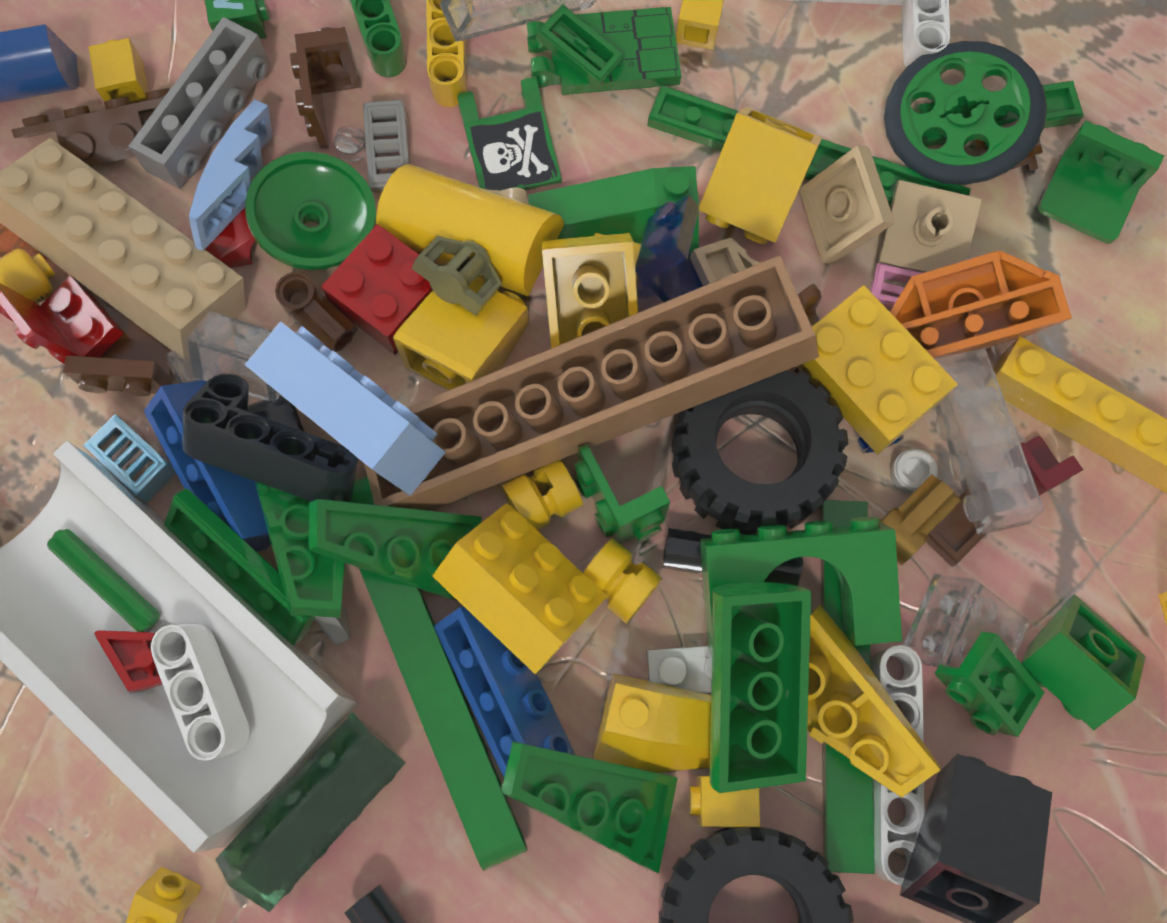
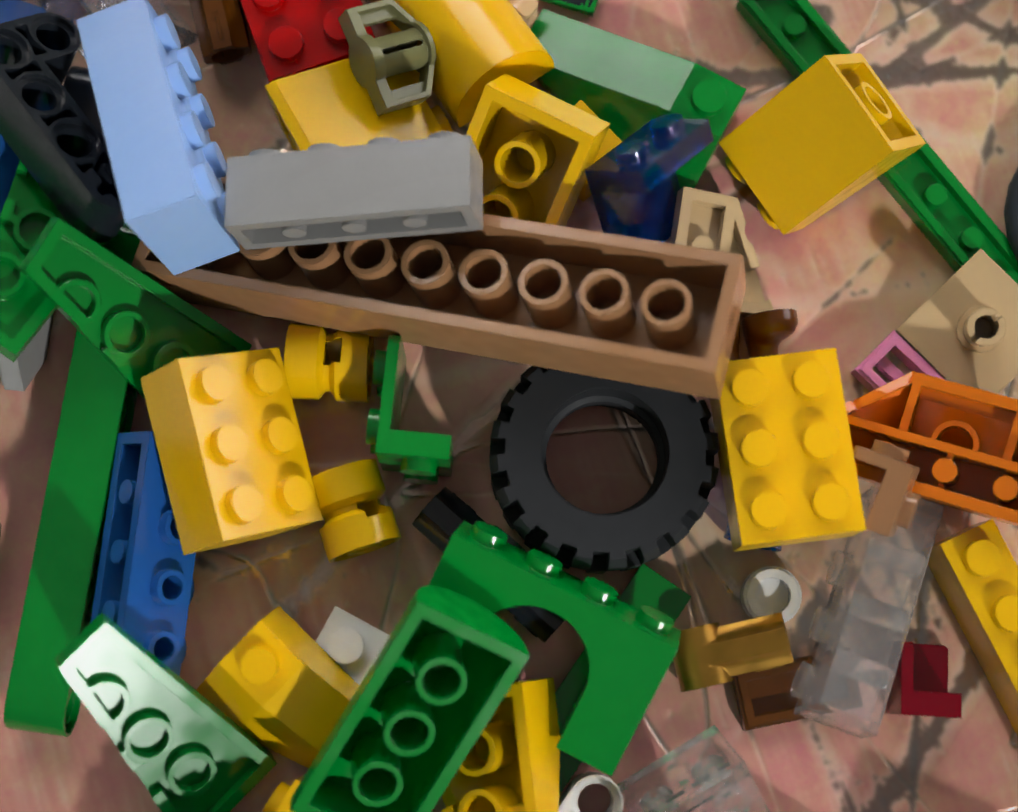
camera: 30 degrees right, 5 degrees up
tan tile [799,145,895,264] -> none
none -> light grey brick [224,131,483,250]
none -> medium nougat bracket [853,439,921,537]

